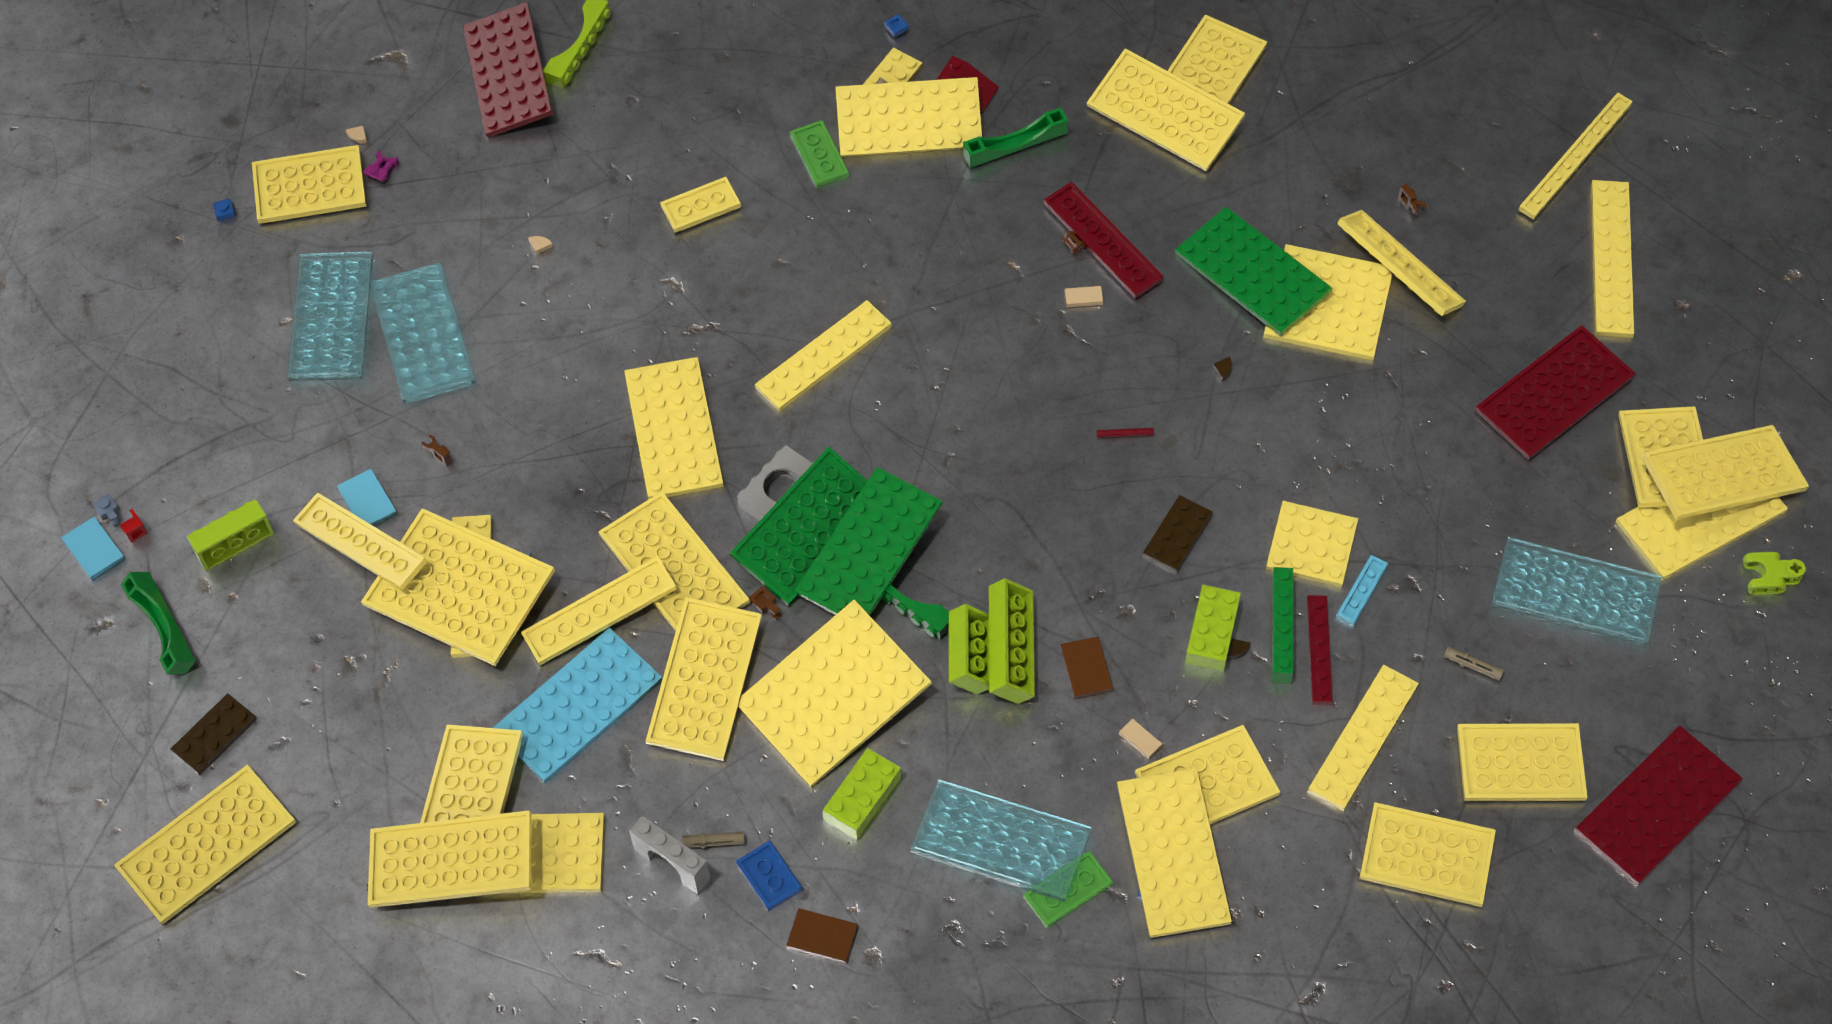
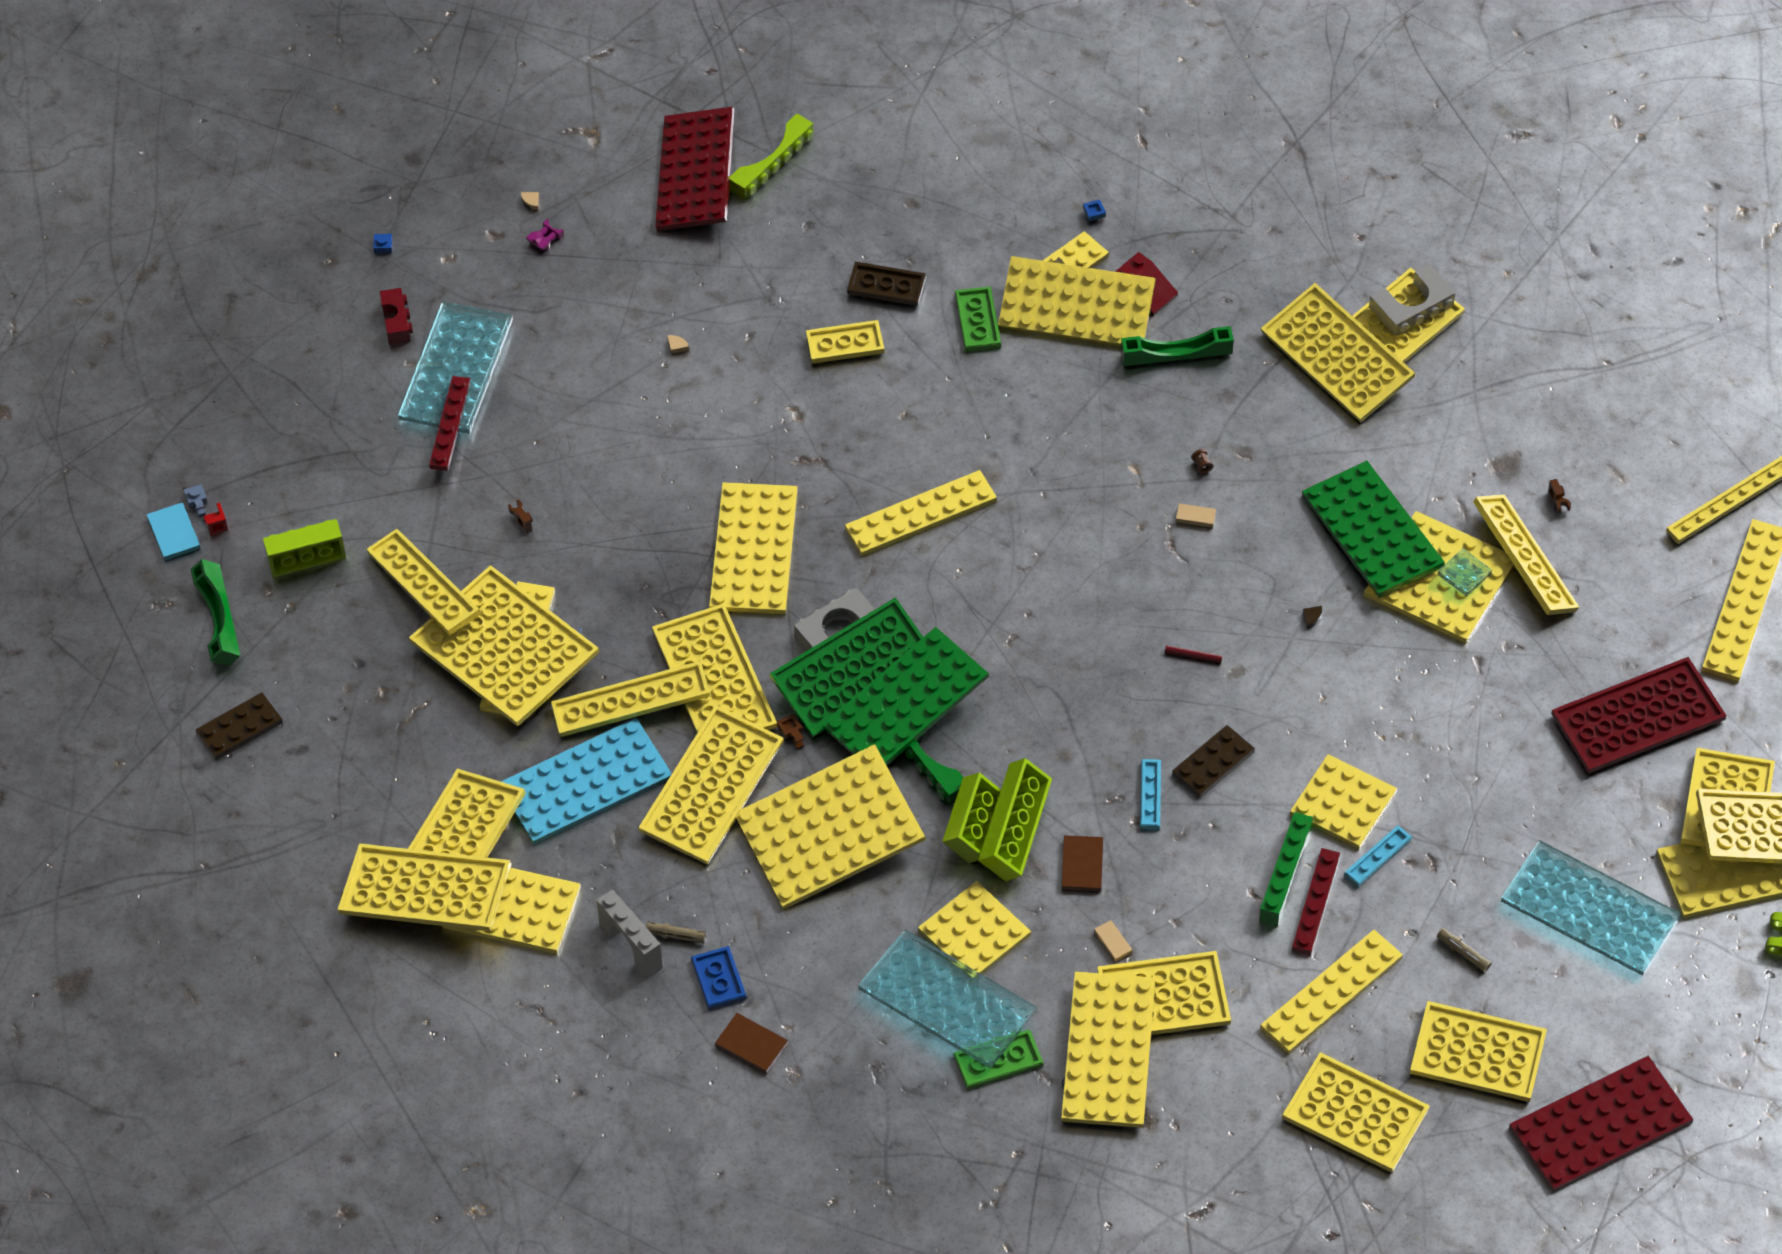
camera: 15 degrees right, 5 degrees down
light yellow plate [114,764,296,925] -> none
light yellow plate [252,145,366,224] -> none
medium azure tile [337,469,397,526] -> none
clear light blue plate [369,263,476,404] -> none
lime brick [822,748,902,840] -> none
dark red plate [1043,181,1164,299] -> none
lime brick [1185,584,1241,672] -> none
dark brown tile [1227,638,1251,659] -> none
none -> dark red arch [380,288,413,345]
none -> dark red plate [429,376,471,471]
none -> dark brown plate [847,261,926,306]
none -> light yellow plate [918,881,1031,982]
none -> medium azure tile [1140,759,1161,830]
none -> light grey arch [1369,264,1456,336]
none -> clear light blue plate [1438,548,1492,597]

